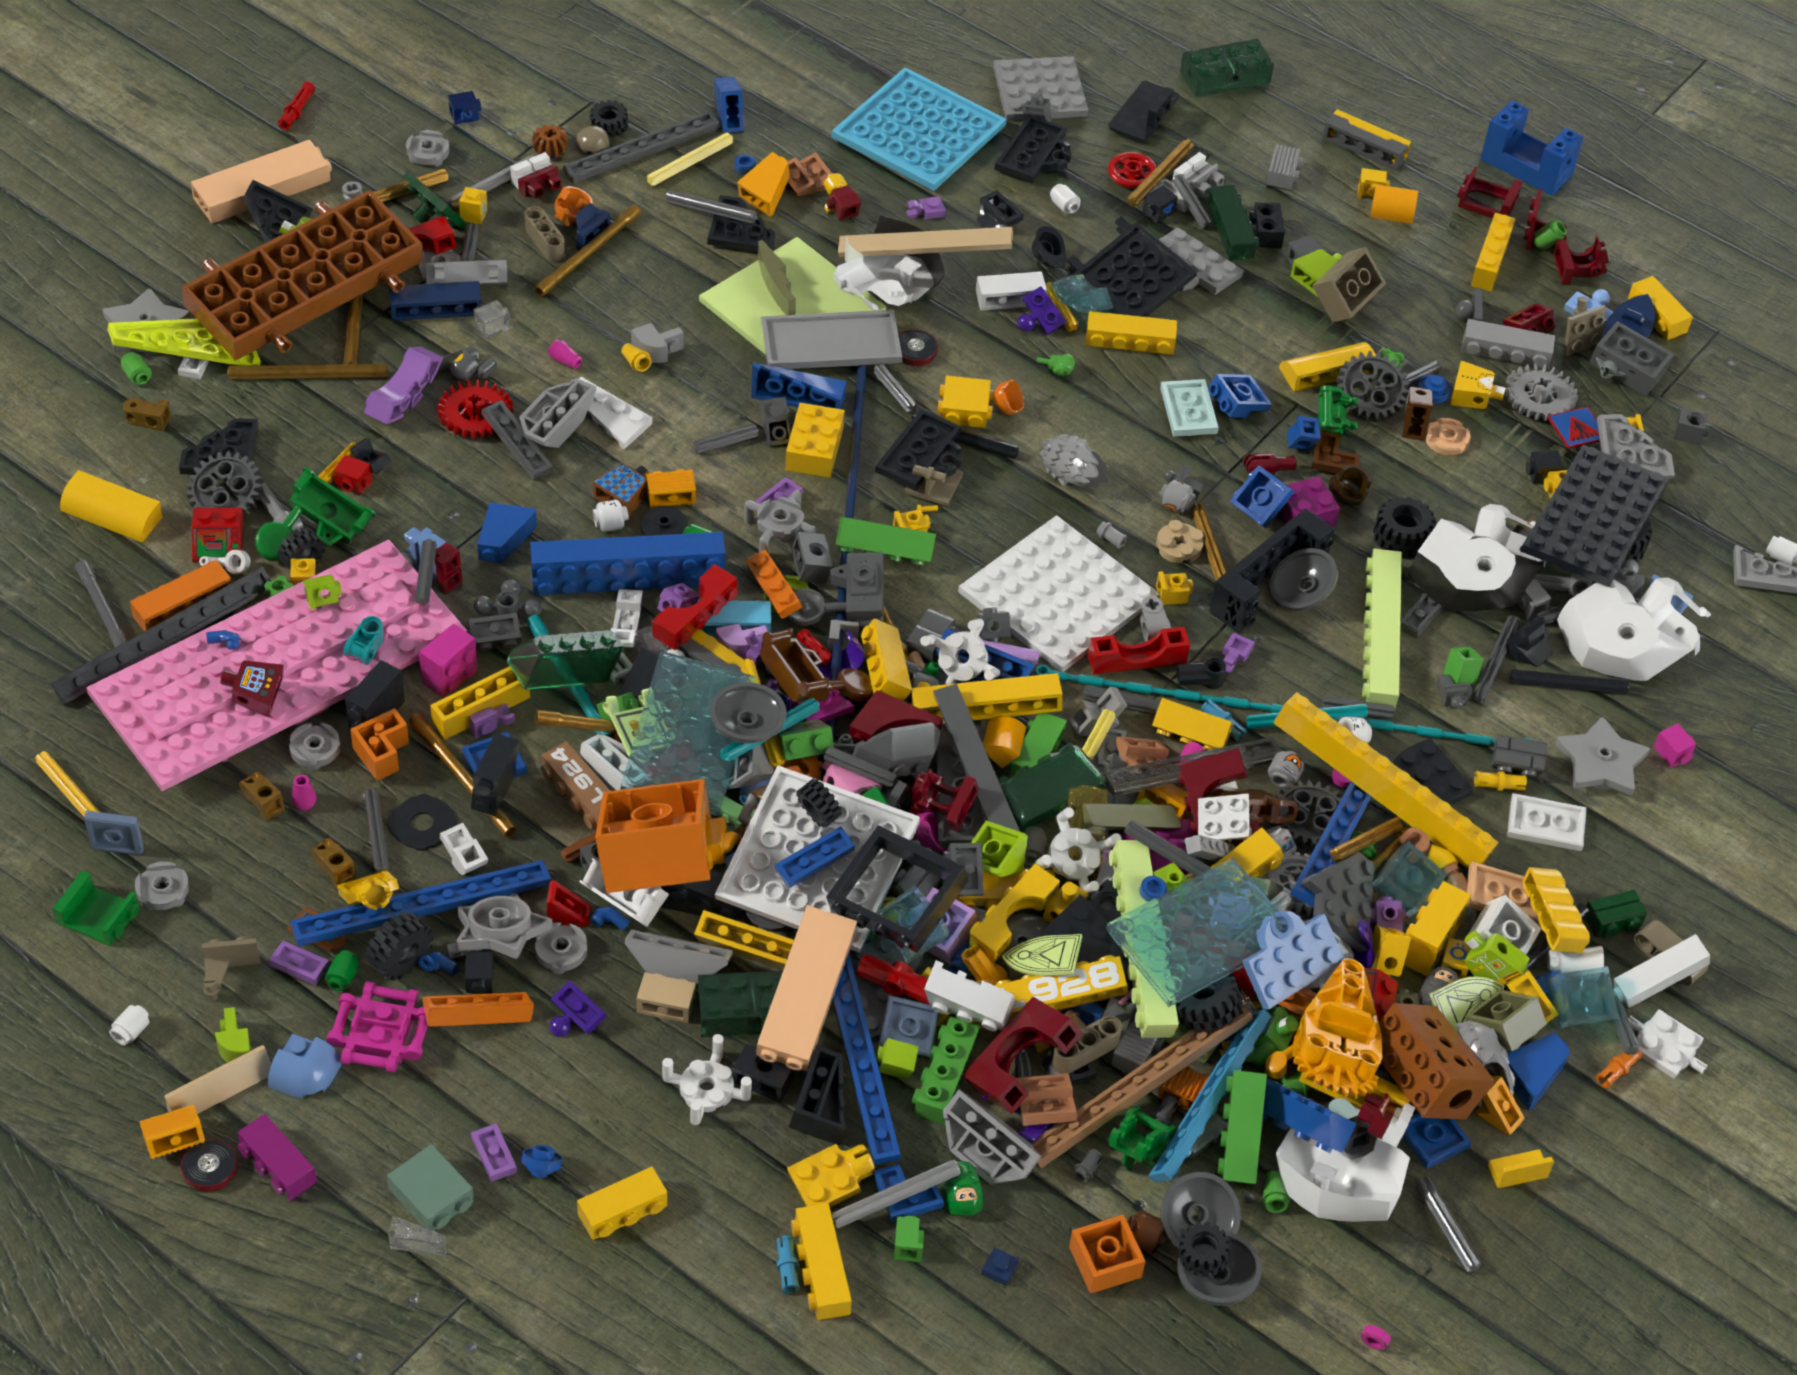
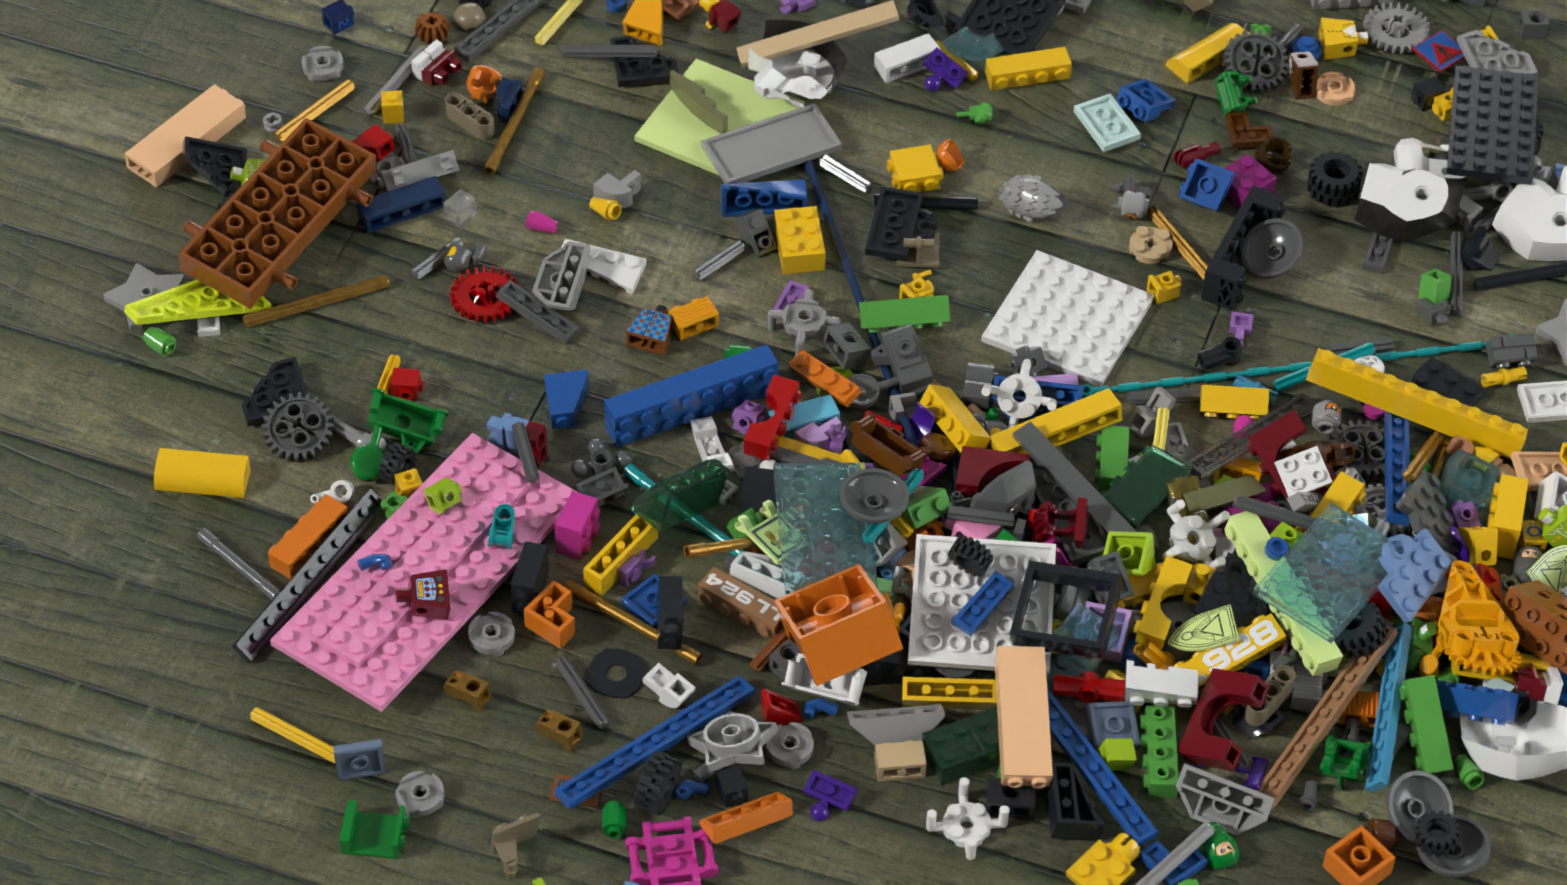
camera: 15 degrees left, 0 degrees up
pearl gold leg [123,398,172,431] -> none
red slope [192,508,245,563] -> none
medium lavender plate [269,940,329,986] -> none
red pin [278,81,315,130] -> none
dark pink cone [291,775,317,811] -> none
yellow plate [337,870,399,910] -> none
pearl gold axle [344,293,363,364] -> none
black bracket [350,438,391,473] -> none
medium lavender brick [364,347,443,424] -> none
dark green plate [402,171,467,230] -> none
white head [593,500,629,532] -> none
black plate [641,506,688,536] -> none
tile [898,329,938,366] -> none
light orange brick [983,716,1026,768] -> none
nougat slope [1016,1073,1077,1126] -> none
red arch [1088,627,1190,675] -> none
light grey pin [1096,522,1127,549] -> none
nougat slope [1115,736,1179,778] -> none
light grey piece [1139,596,1171,642] -> none
blue brick [1287,415,1321,451] -> none
yellowish green brick [1362,548,1402,711] -> none

